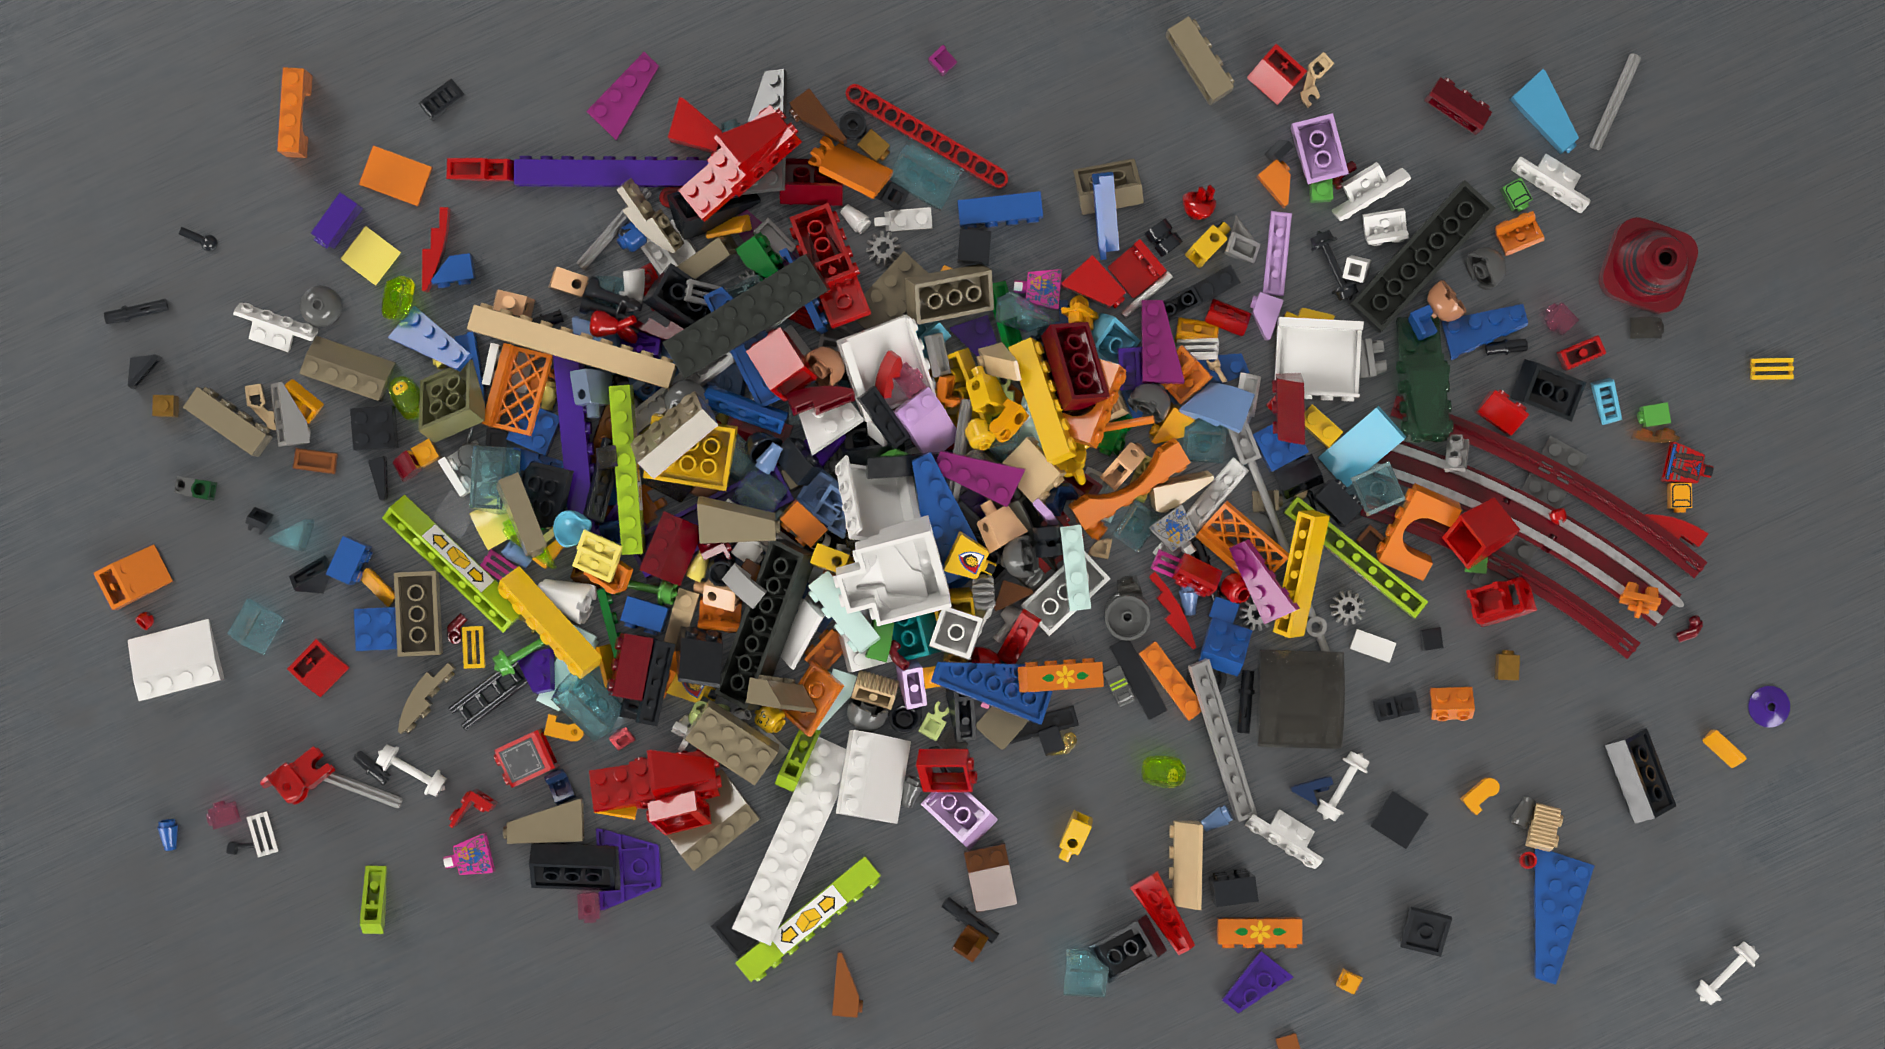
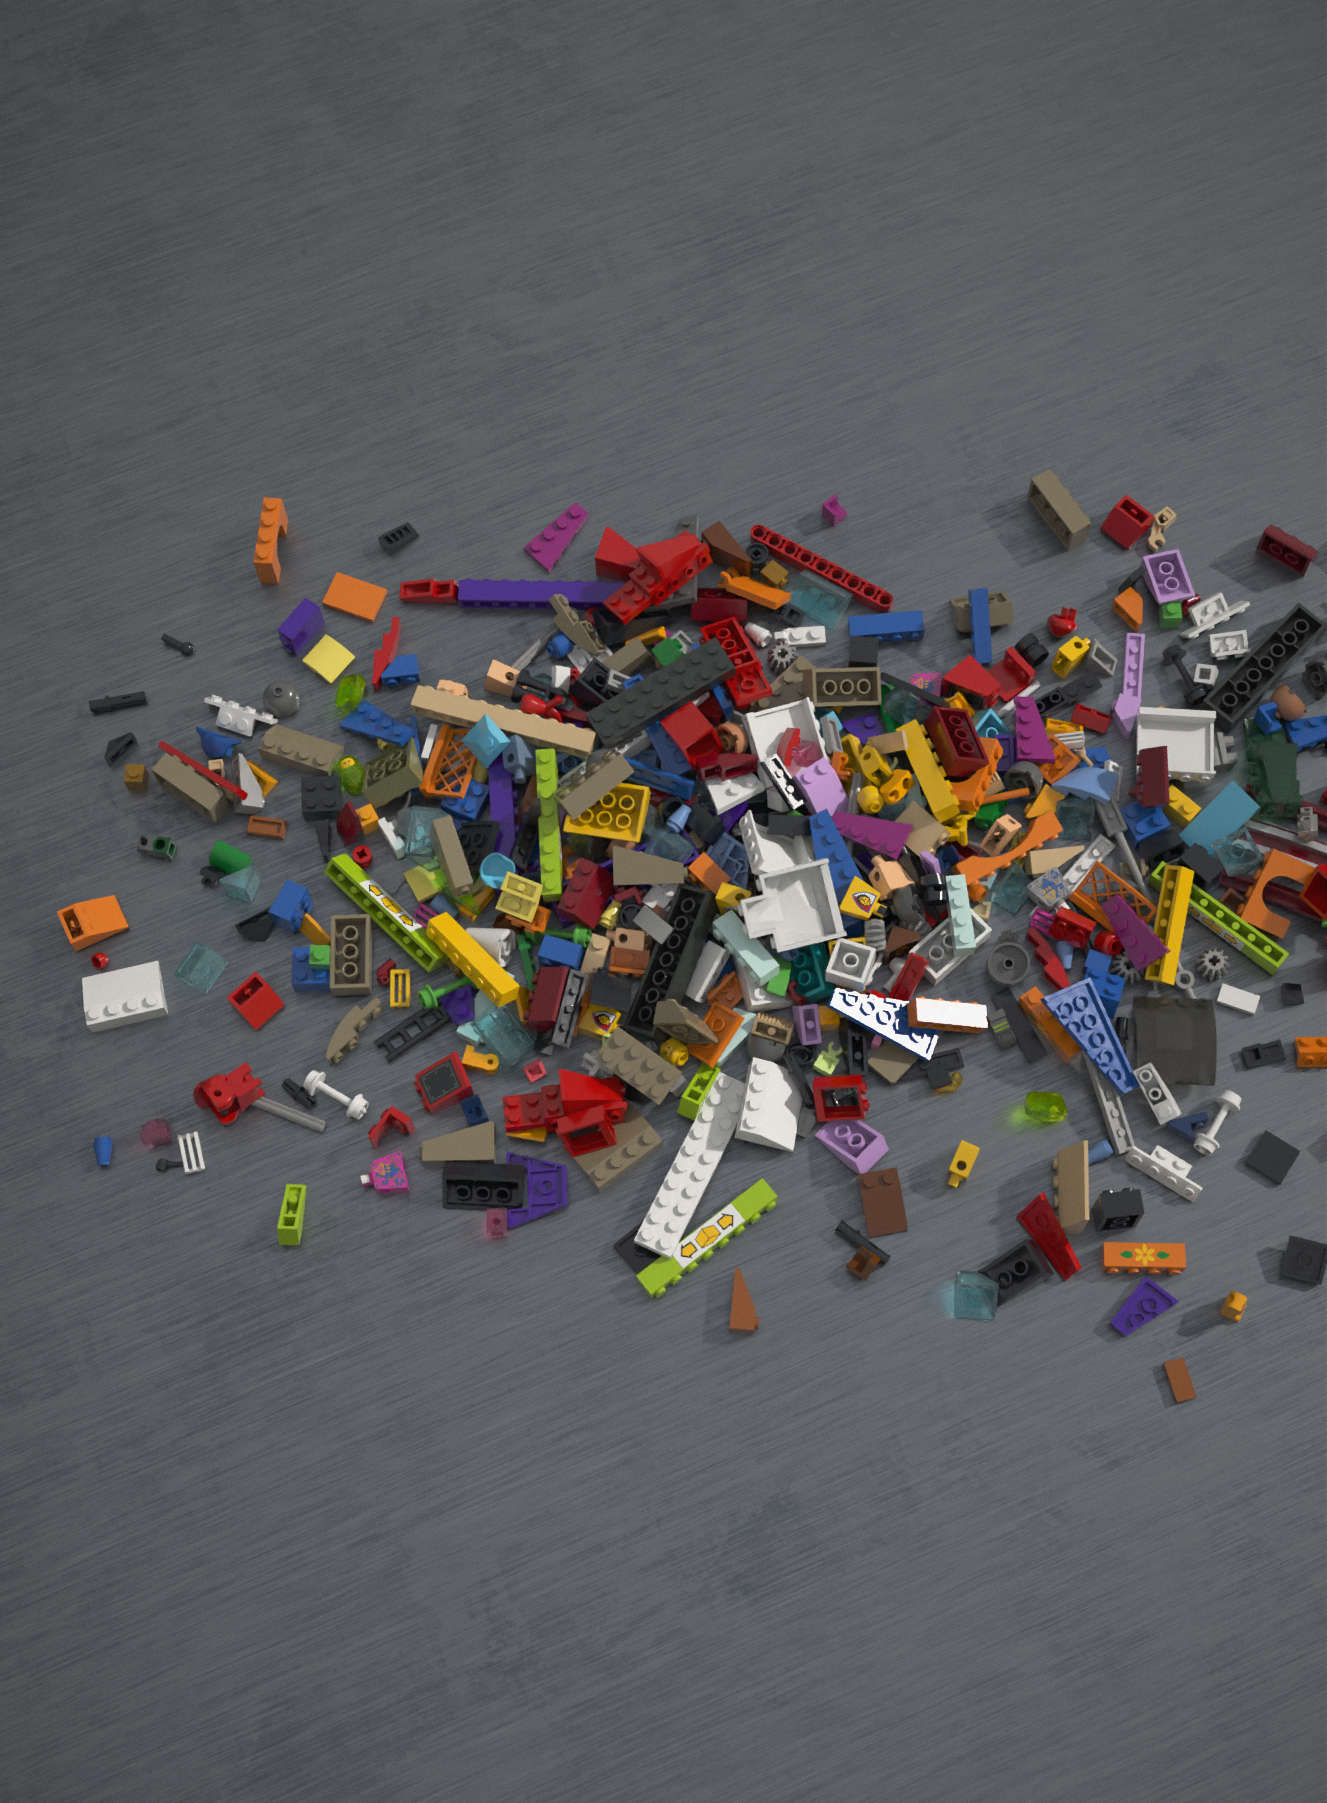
camera: 10 degrees right, 20 degrees down
none -> red tile [158,741,248,800]
none -> blue hat [196,727,243,758]
none -> green brick [209,840,253,882]
none -> bright green brick [309,945,330,970]
none -> red wheel [352,845,373,869]
none -> medium azure slope [461,714,511,768]
none -> black pin [782,1051,815,1109]
none -> black tile [880,672,950,708]
none -> wing [1040,977,1139,1095]
none -> white slope [1133,1062,1182,1125]

